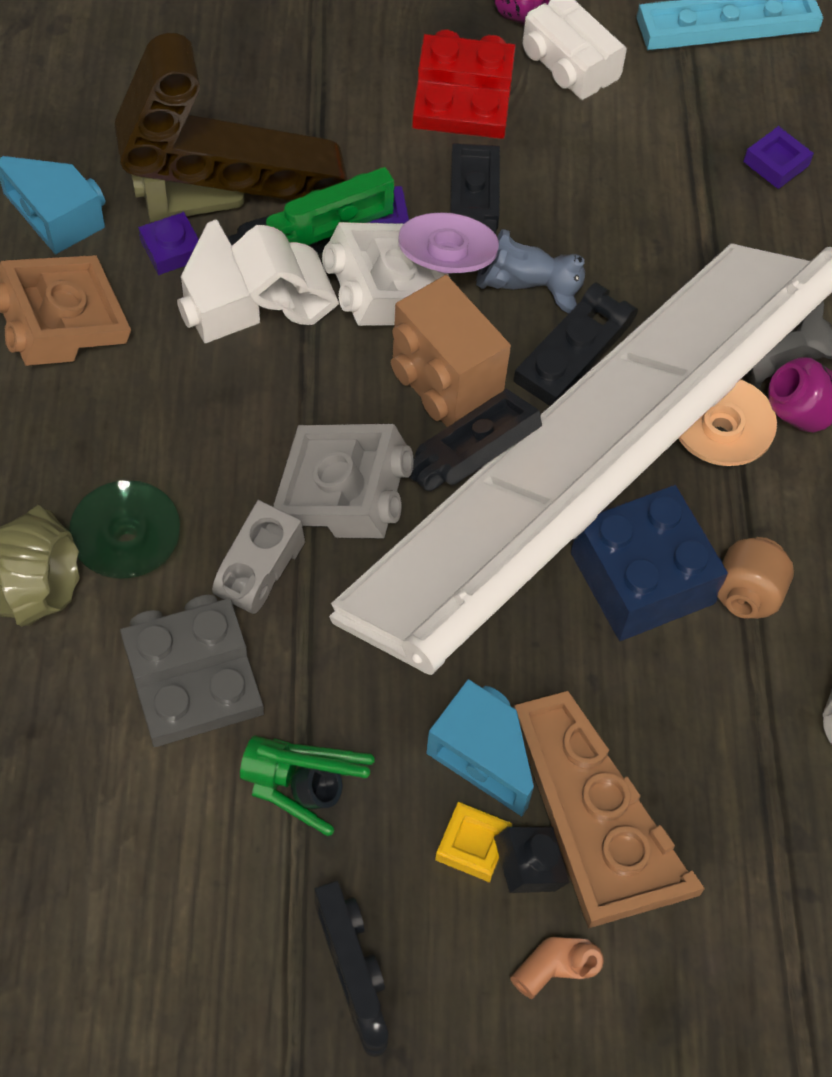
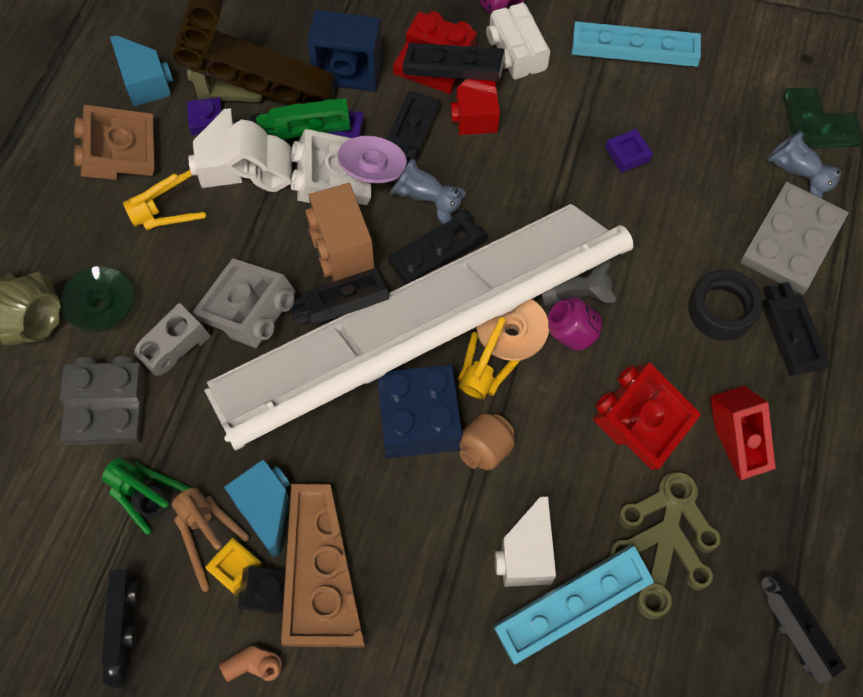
camera: 20 degrees right, 5 degrees up
none -> yellow plant [123,170,207,231]
none -> medium nougat plant [172,487,249,592]
none -> dark blue brick [307,10,383,92]
none -> black tile [402,43,505,81]
none -> red slope [450,79,500,135]
none -> yellow plant [457,317,521,400]

